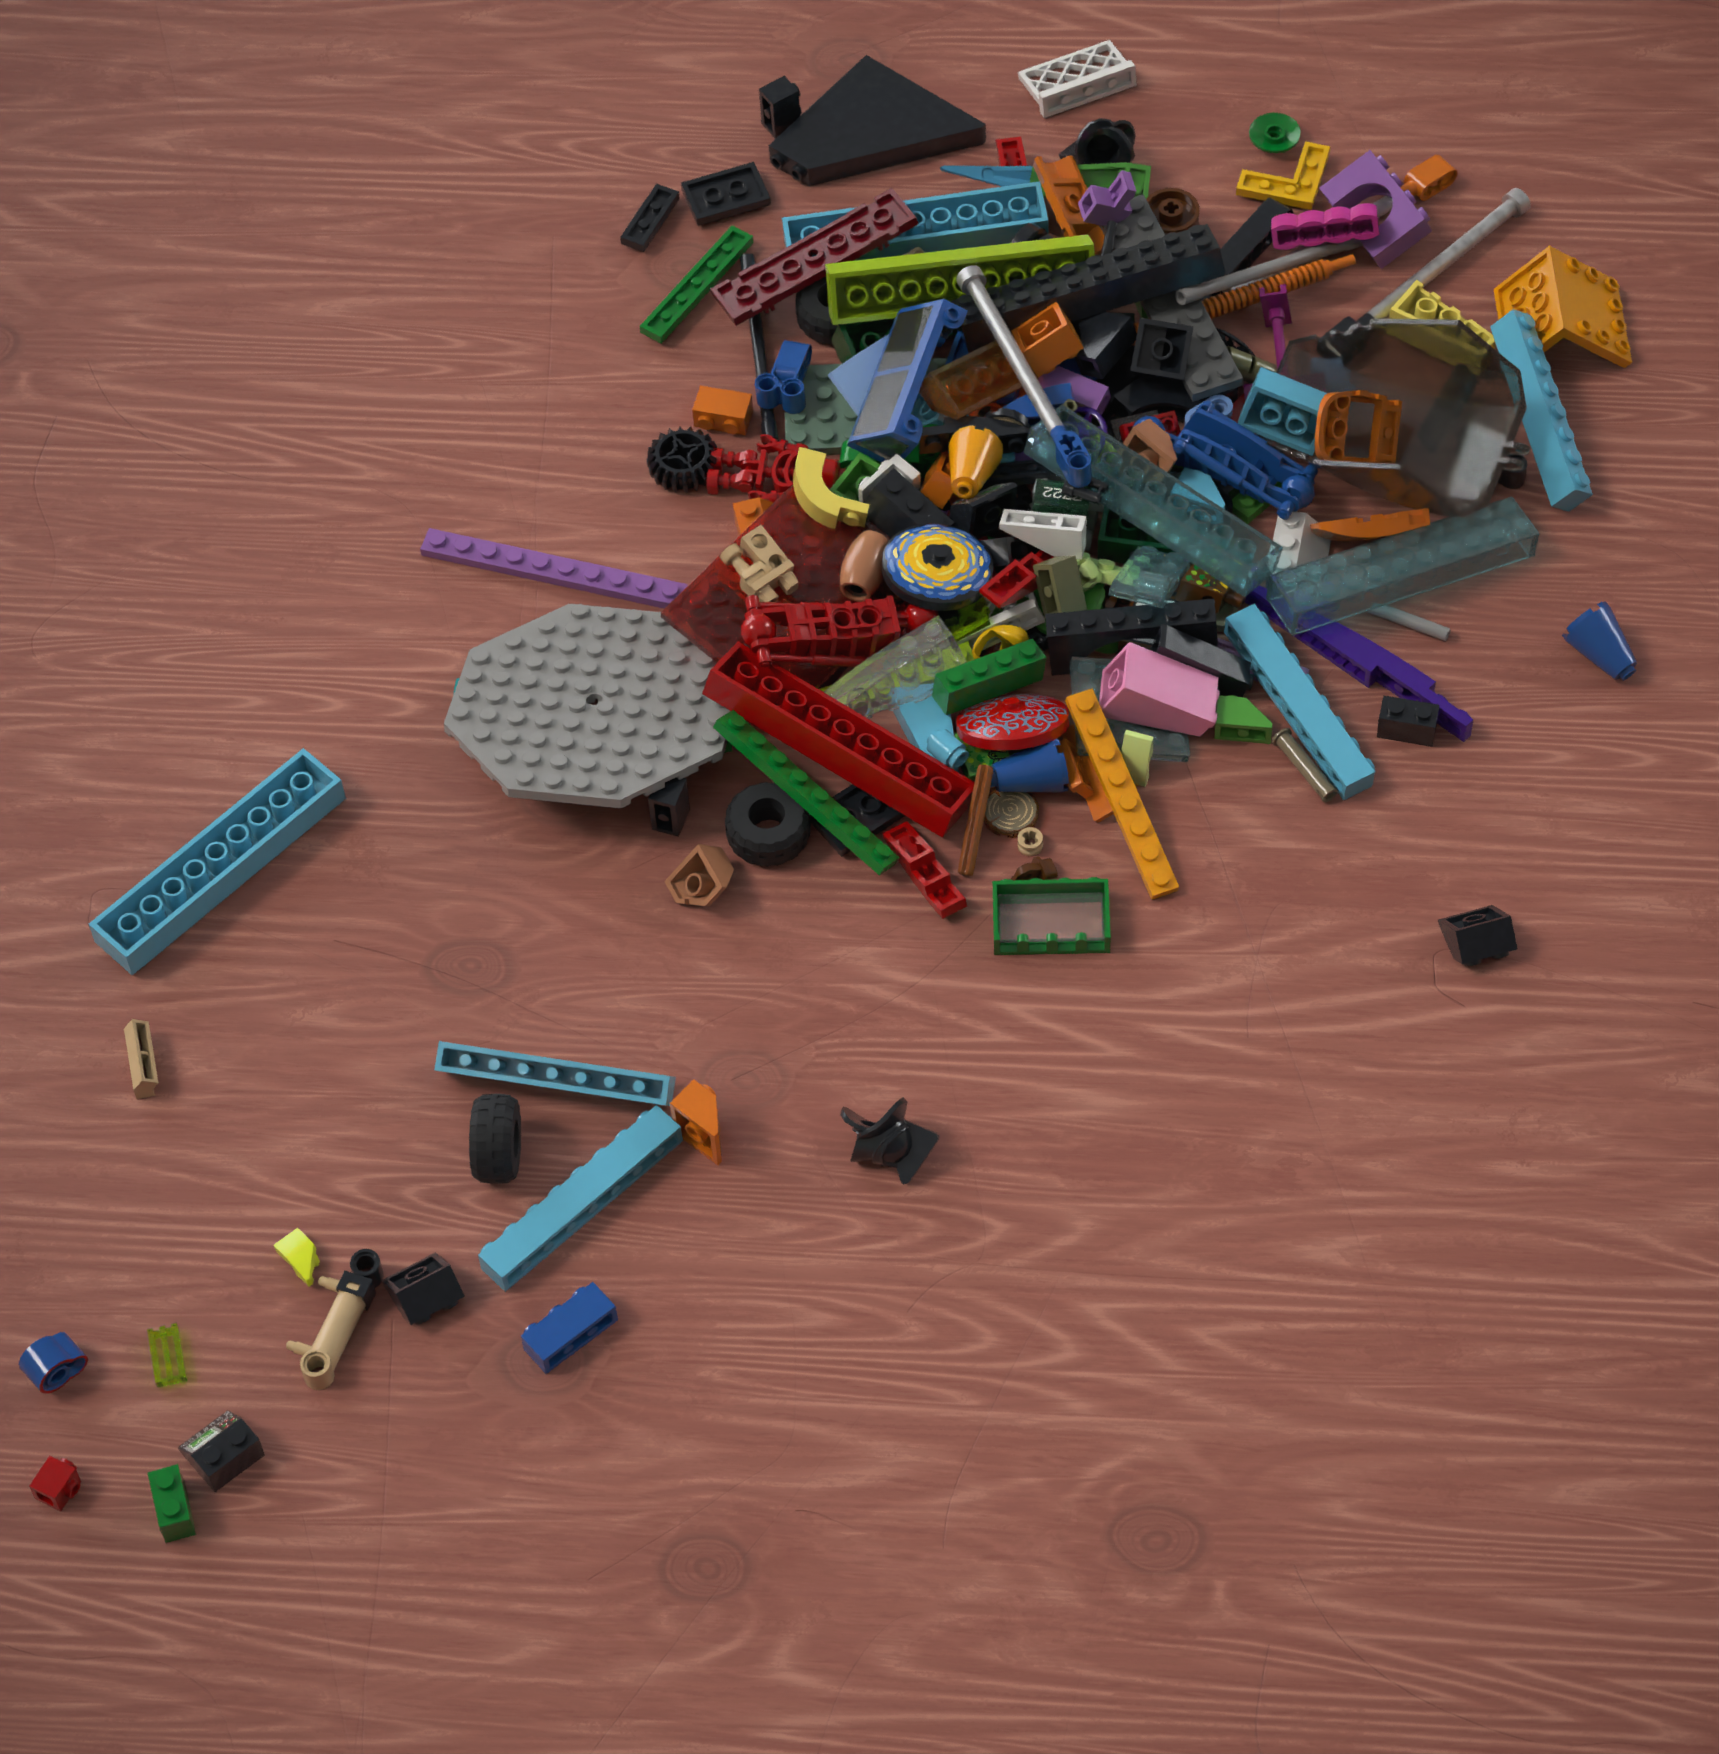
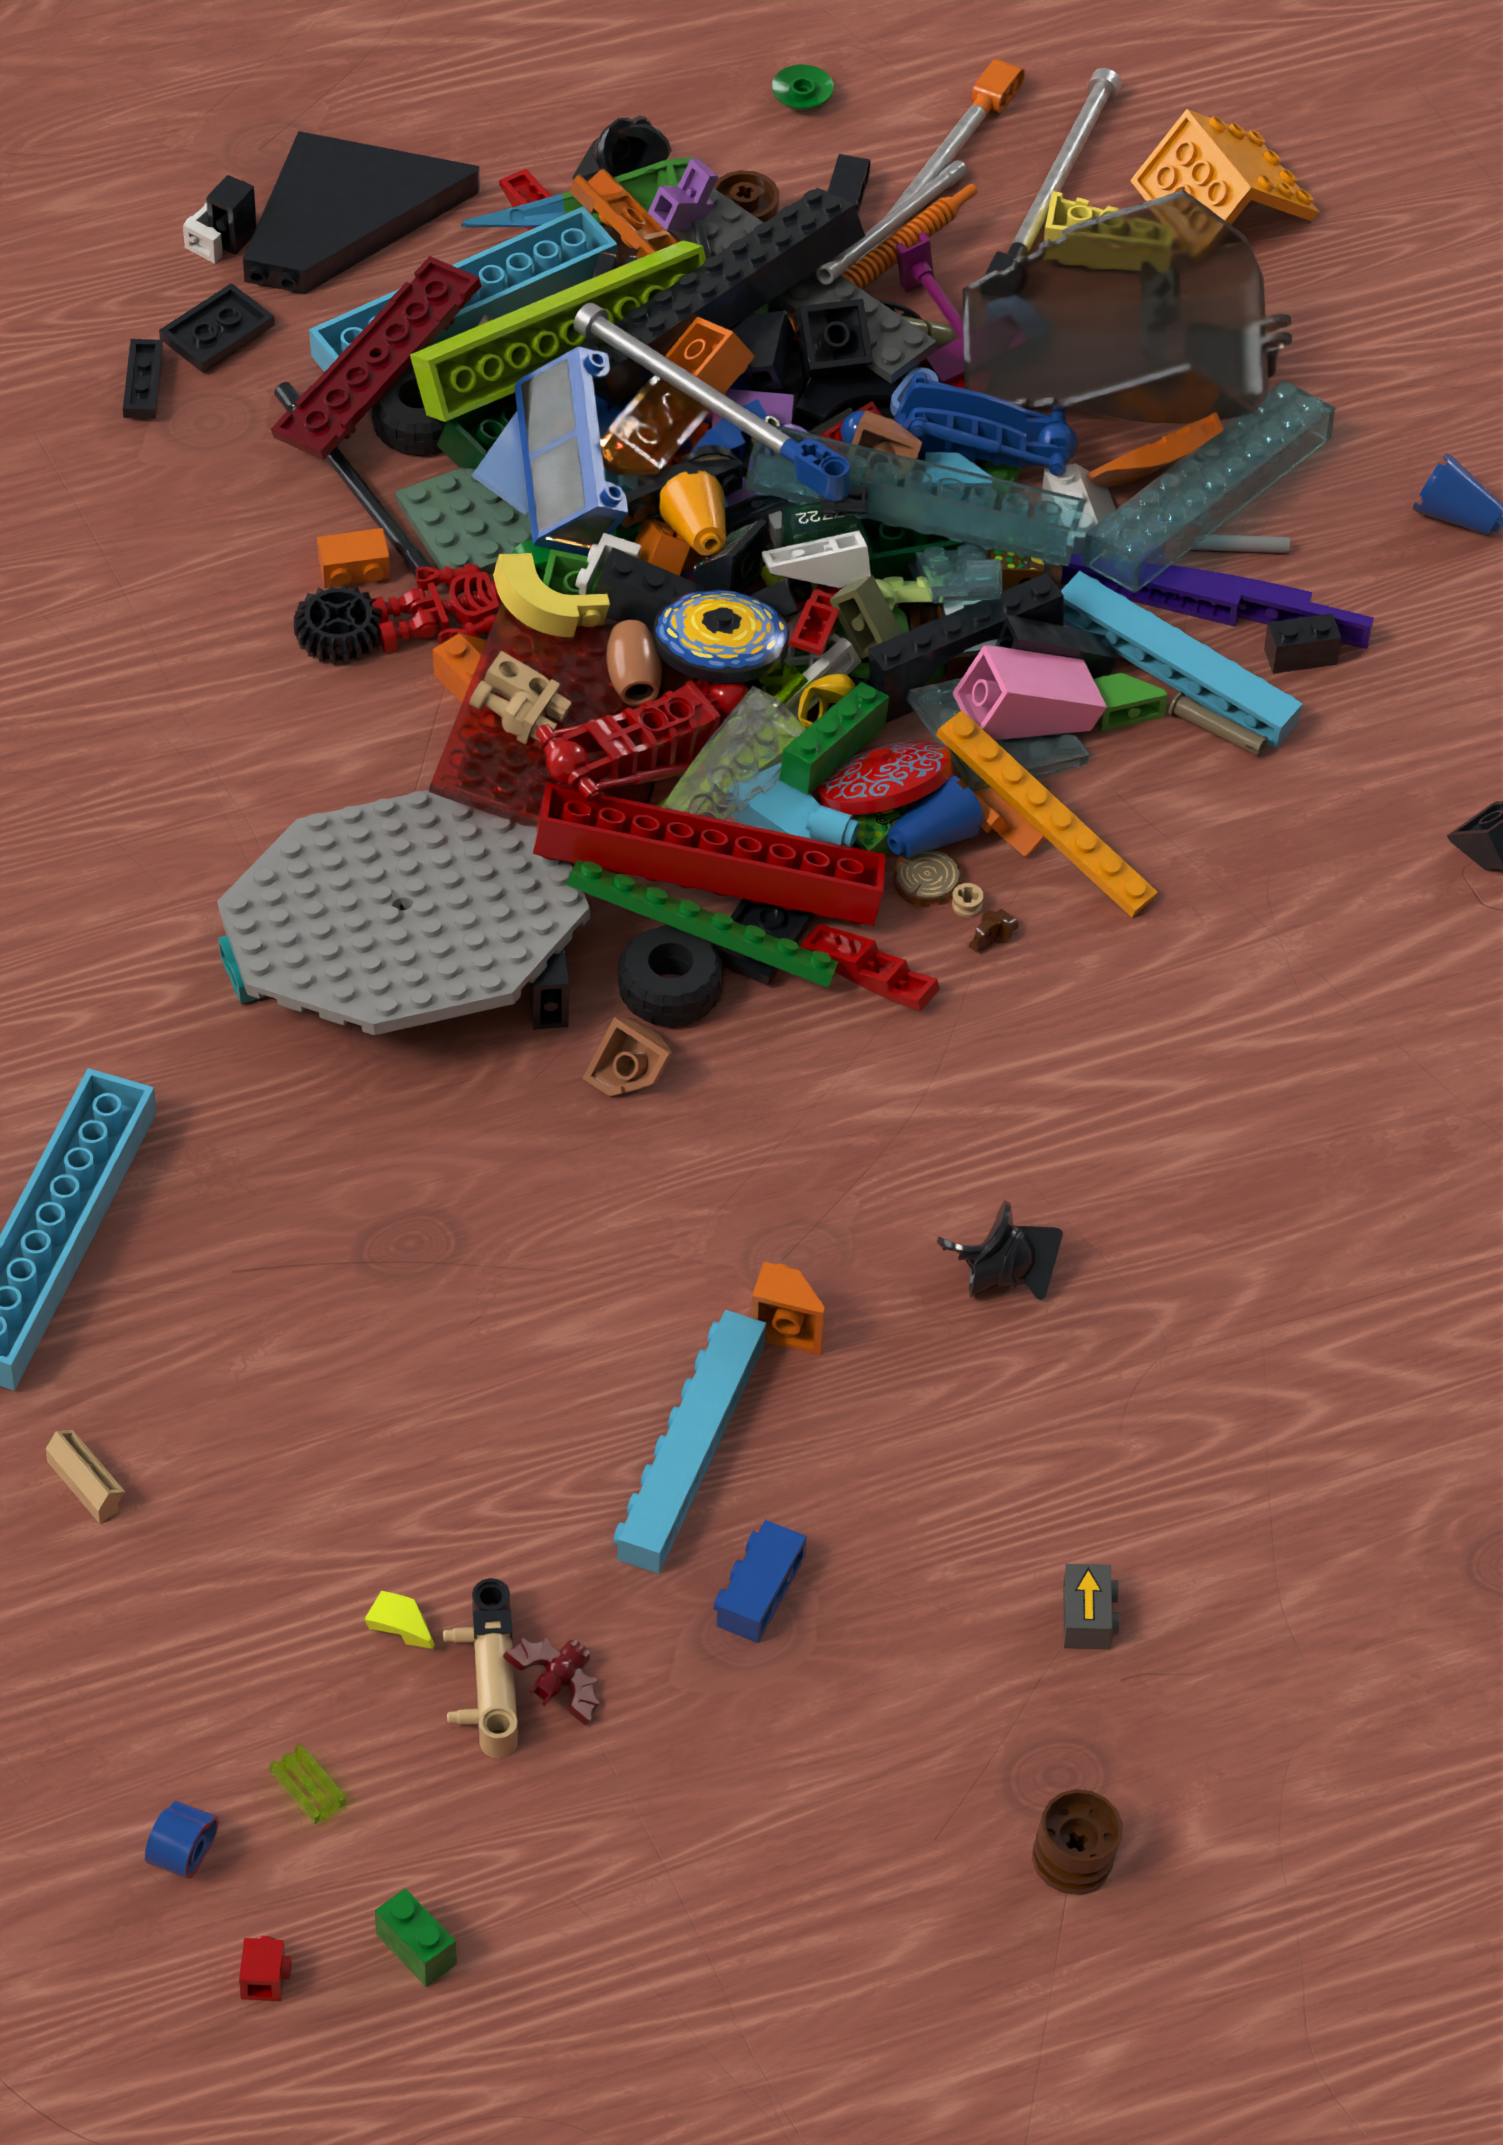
camera: 30 degrees left, 5 degrees down
black slope [178,1410,265,1492] -> none
black slope [382,1252,465,1325] -> none
medium lavender plate [420,528,688,612] -> none
medium azure brick [434,1041,676,1106] -> none
black tyre [469,1094,521,1184] -> none
green plate [640,225,754,344] -> none
blue piece [755,340,812,414] -> none
dark orange axle [958,765,993,876] -> none
window [992,877,1111,955] -> none
white fence [1018,40,1137,118] -> none
yellowish green slope [1121,730,1153,787] -> none
yellow plate [1236,142,1330,210] -> none
medium azure brick [1238,367,1327,456] -> none
dark pink brick [1271,203,1379,250] -> none
orange slope [1315,390,1402,471] -> none
medium lavender arch [1320,150,1432,269] -> none
medium azure brick [1490,309,1593,512] -> none
none -> white bracket [183,202,223,264]
none -> dark red animal [503,1638,600,1725]
none -> reddish brown wheel [1032,1789,1123,1895]
none -> dark grey brick [1063,1563,1119,1650]

